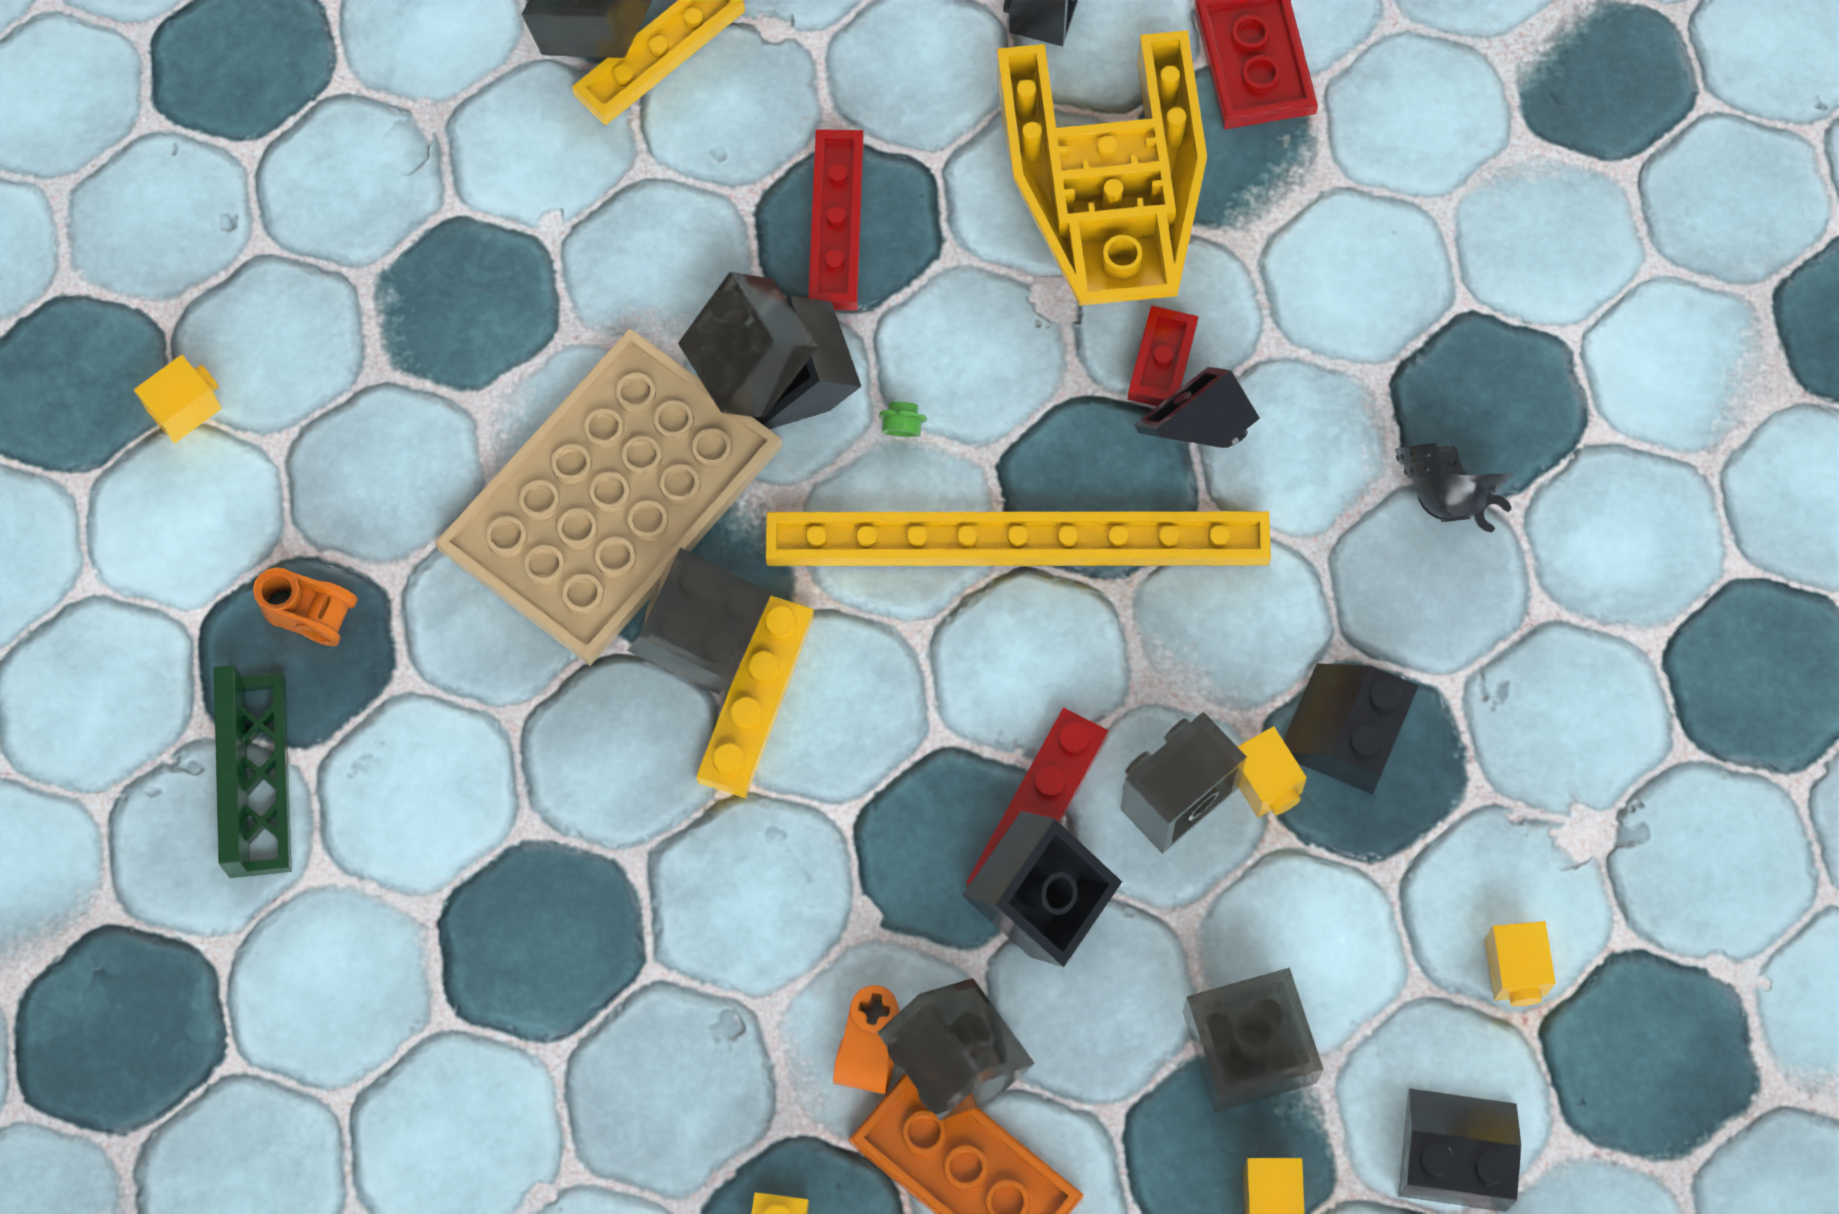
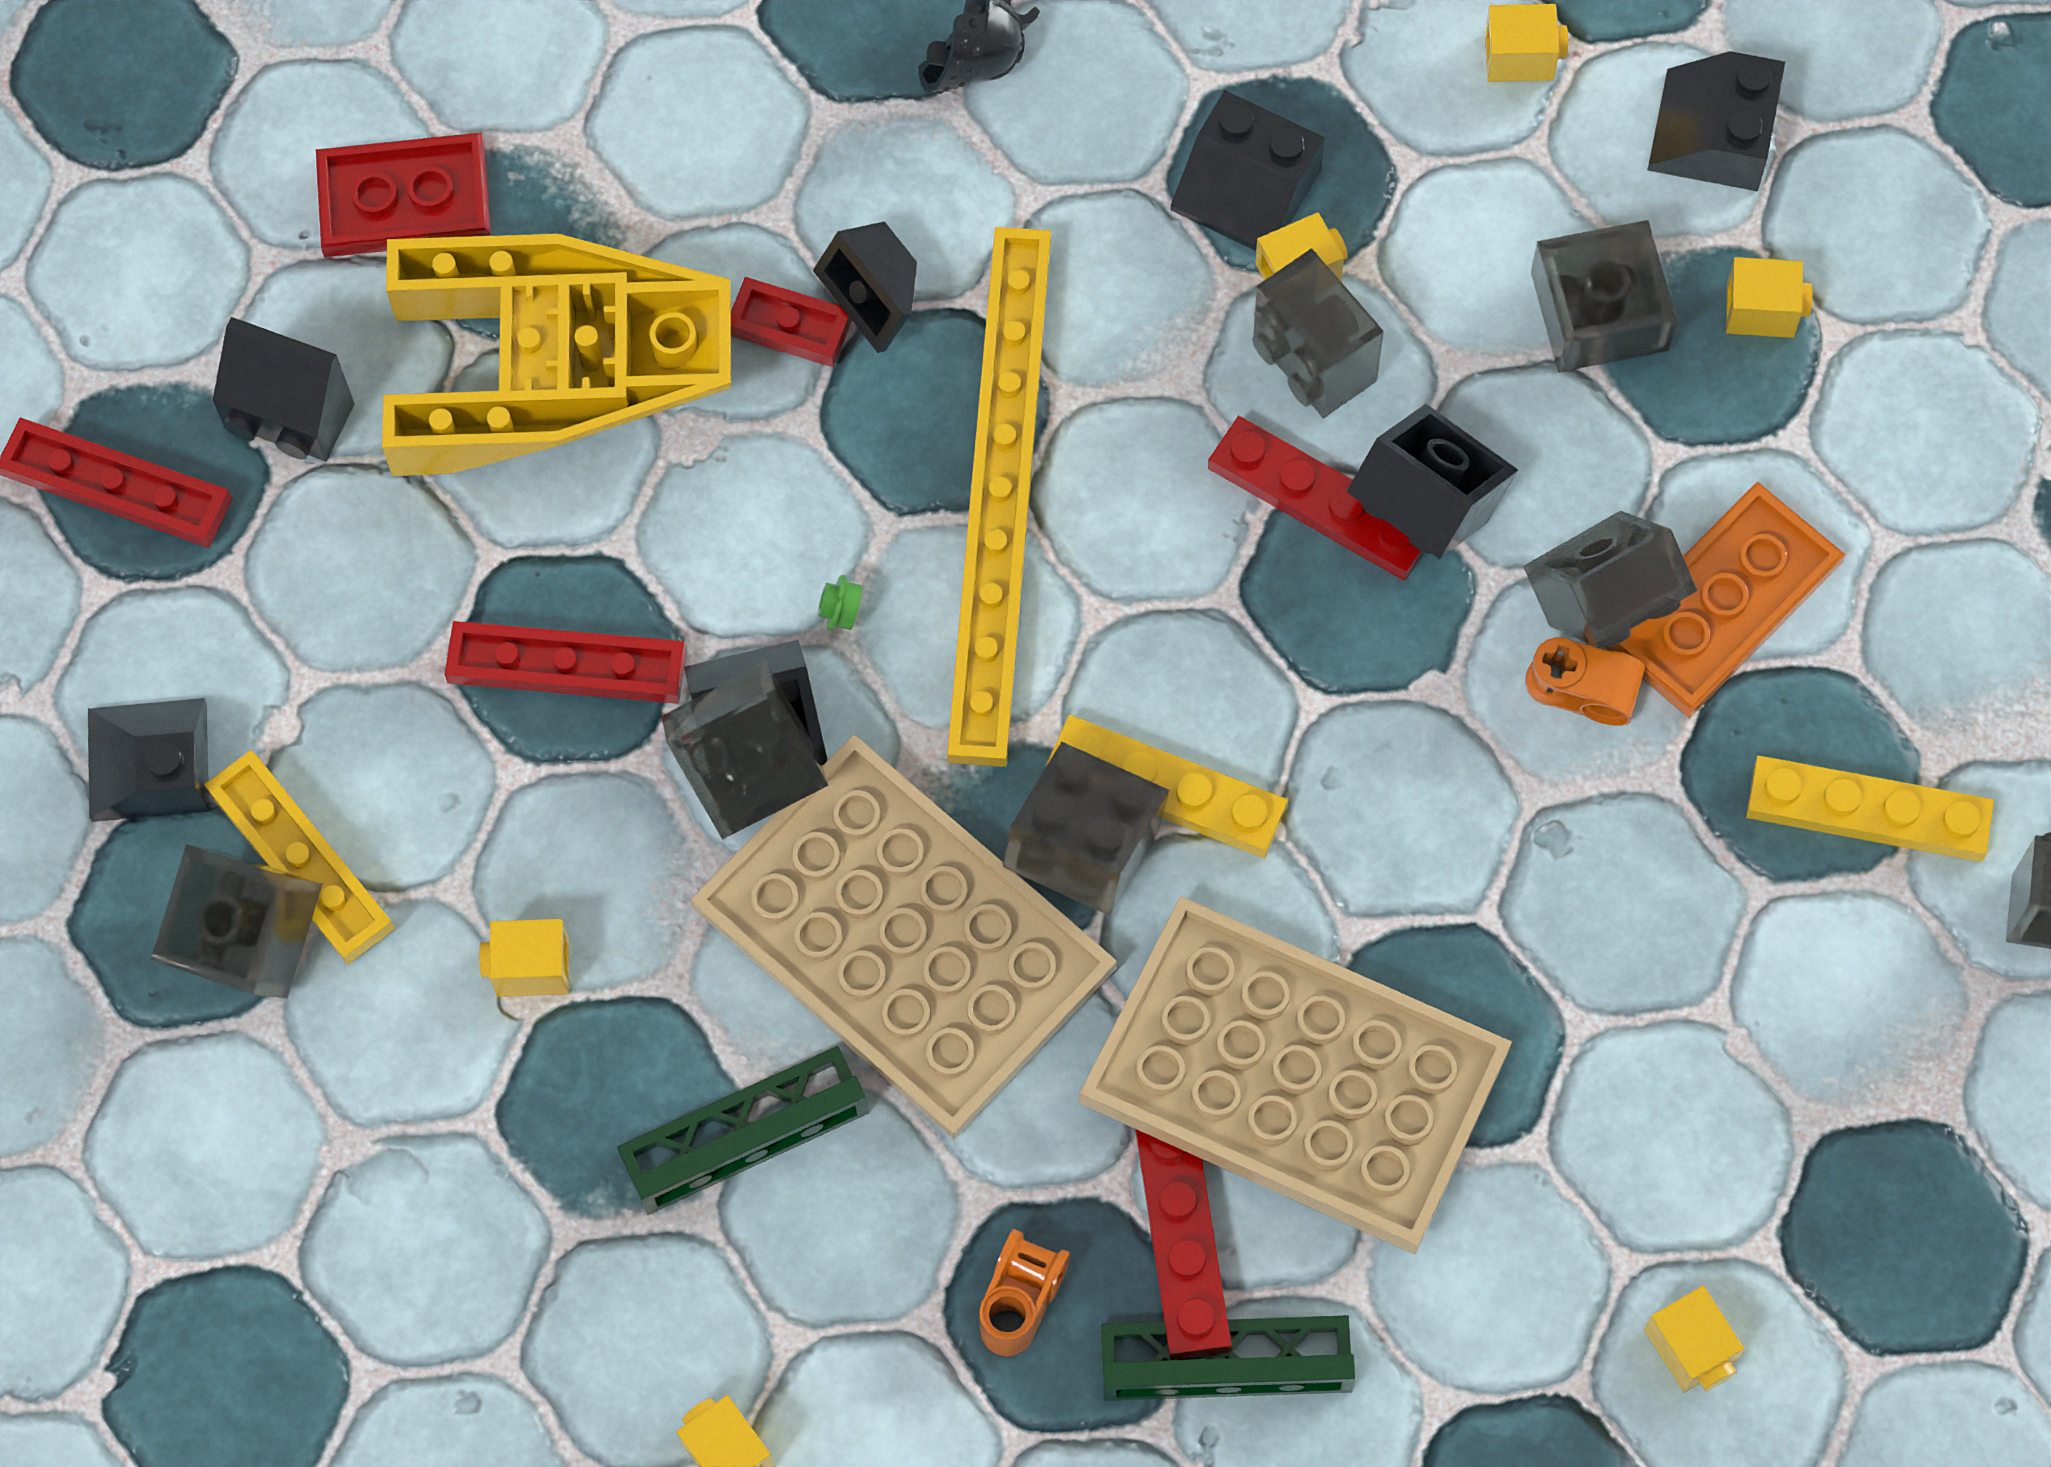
camera: 85 degrees left, 0 degrees up
none -> yellow brick [479,919,569,997]
none -> dark green fence [617,1046,869,1215]
none -> tan plate [1078,896,1512,1255]
none -> red plate [1135,1129,1232,1360]
none -> yellow brick [1644,1285,1745,1393]

